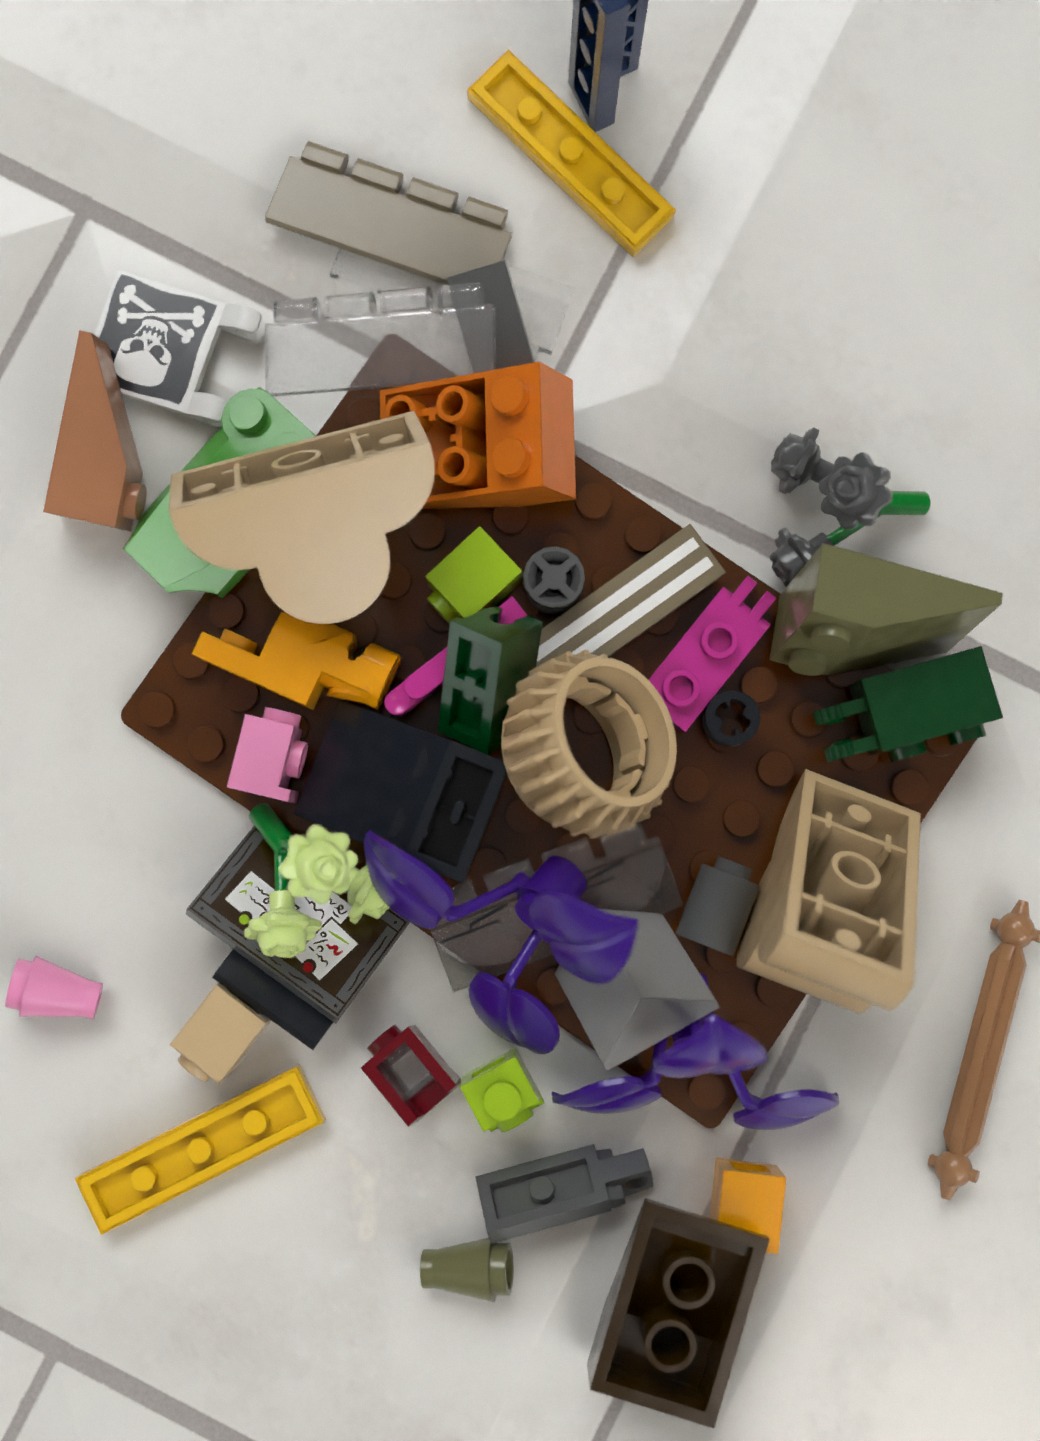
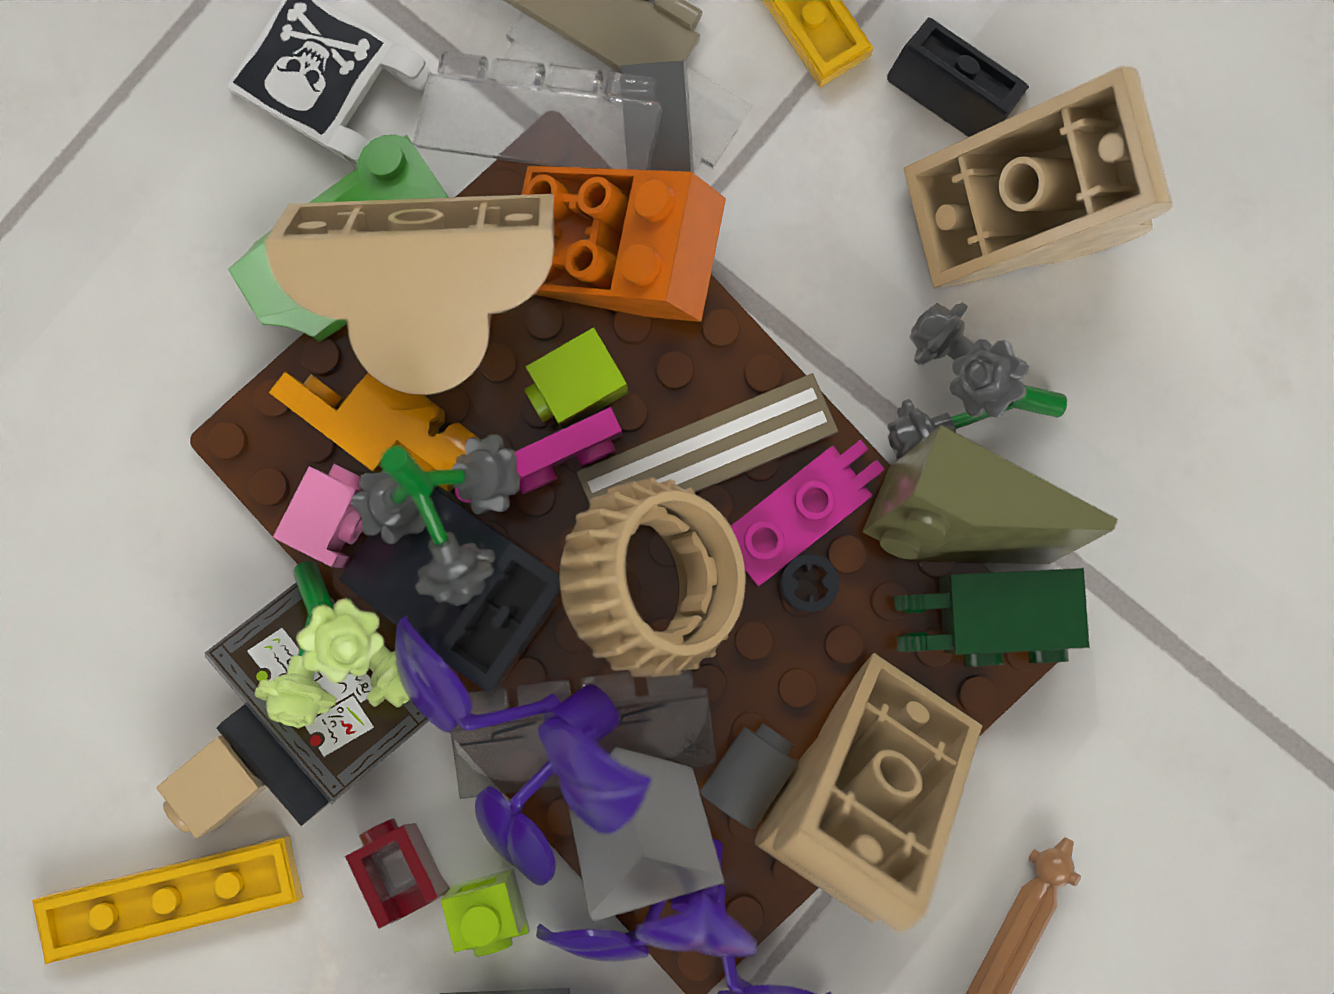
camera: 15 degrees right, 0 degrees up
bright pink cone [5,956,103,1019] -> none
nougat slope [43,330,147,532] -> none
dark green hinge [438,607,543,755] -> none
dark grey wheel [523,546,585,615] -> none
none -> dark grey plant [351,435,520,605]
none -> black slope [887,17,1029,137]
none -> tan brick [903,66,1173,288]

